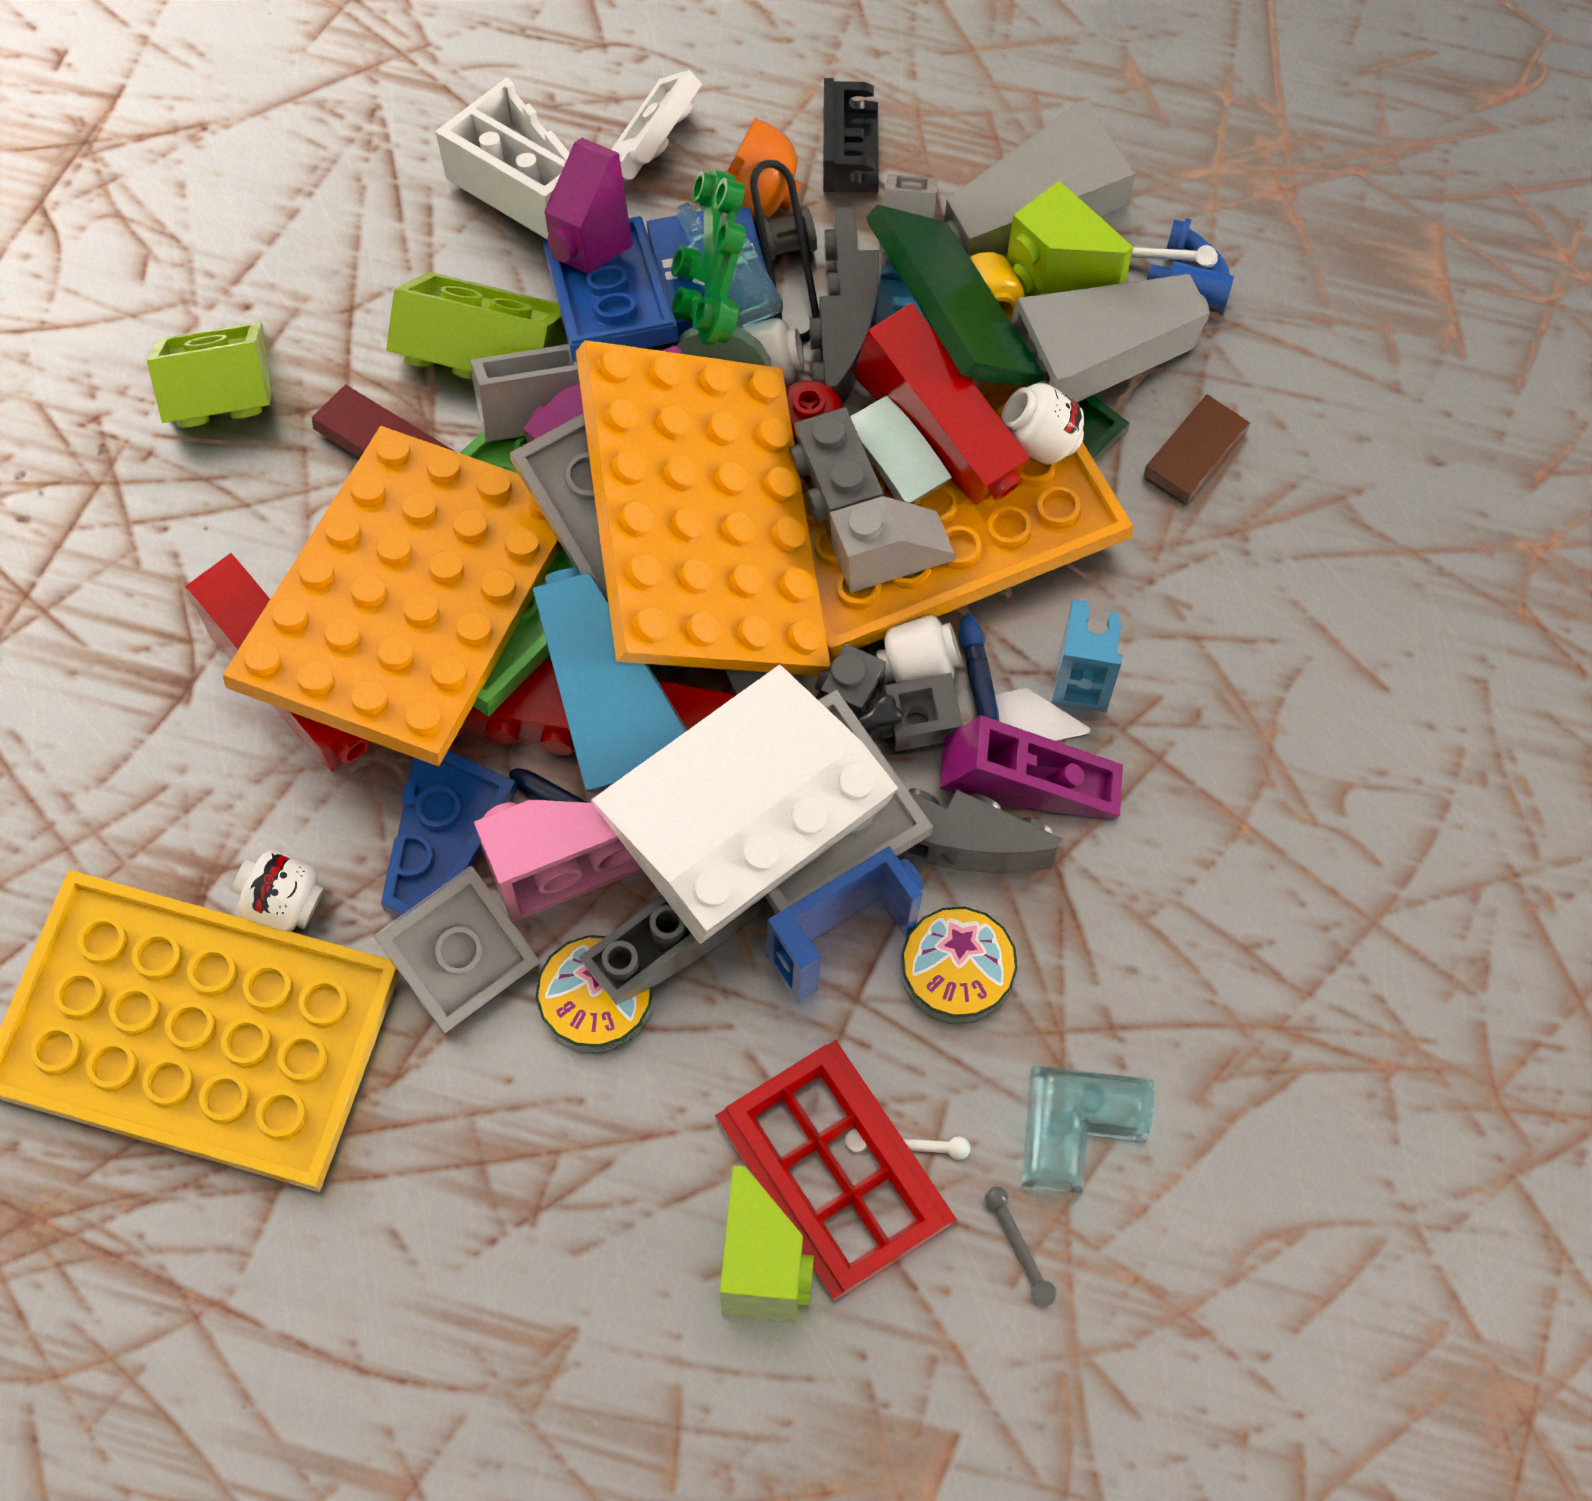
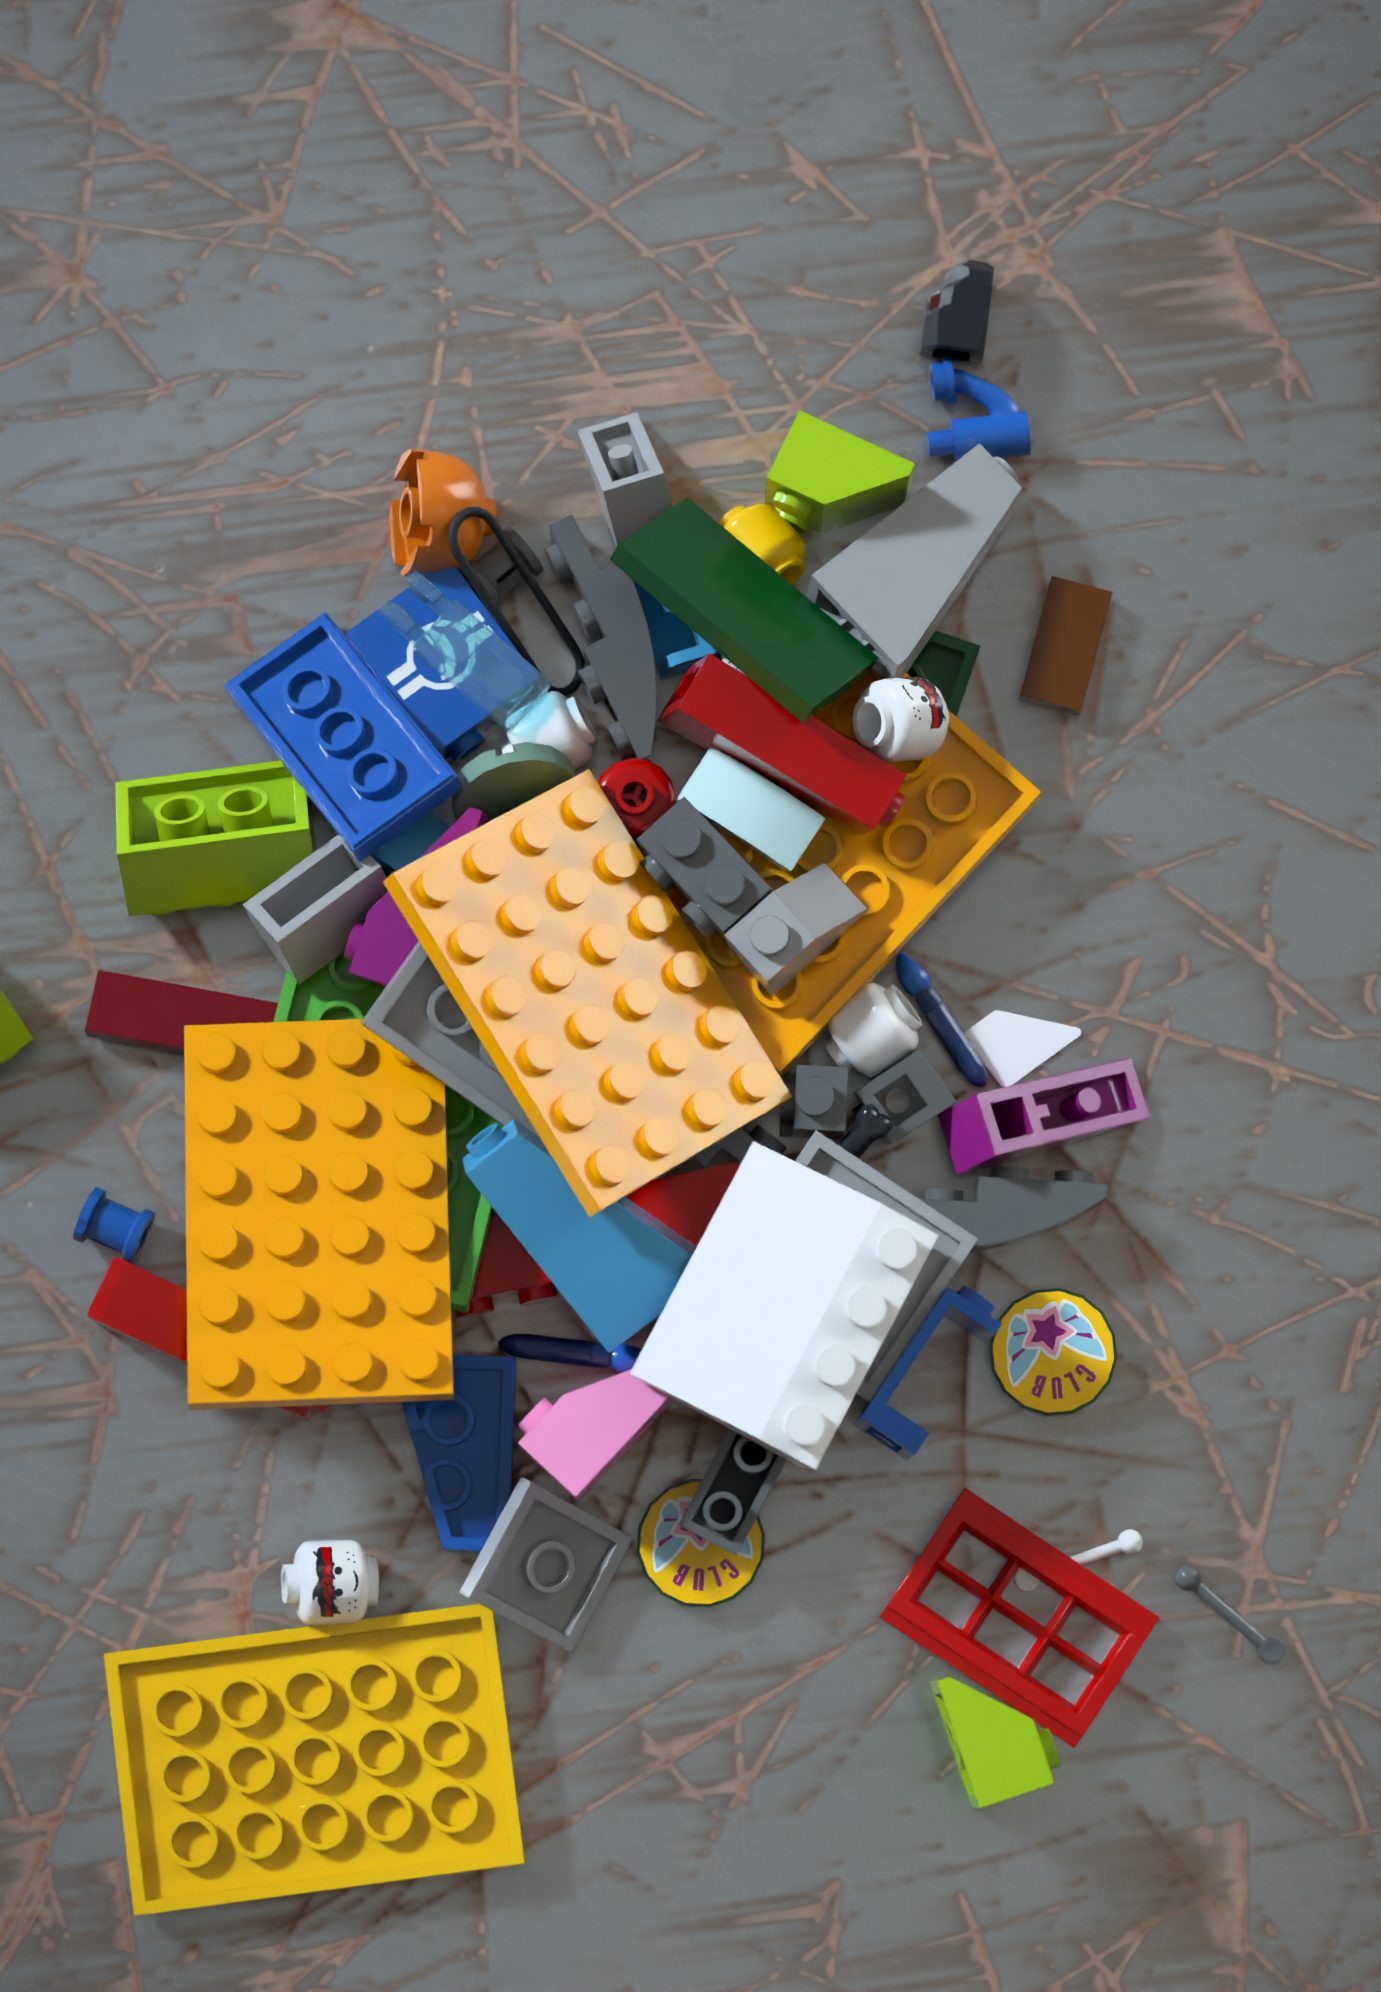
camera: 25 degrees left, 15 degrees up
white wedge [435,77,569,240] -> none
magenta slope [544,138,633,274] -> none
white hinge [611,69,702,181] -> none
green plant [671,169,746,345] -> none
black hinge [823,78,879,193] -> none
light grey slope [944,98,1135,257] -> none
clear light blue brick [1021,1065,1154,1194] -> none
dark azure hinge [1052,599,1123,712] -> none
white hinge [1131,245,1218,268] -> none
none -> blue bush [73,1187,156,1264]
none -> black rock [920,260,994,366]

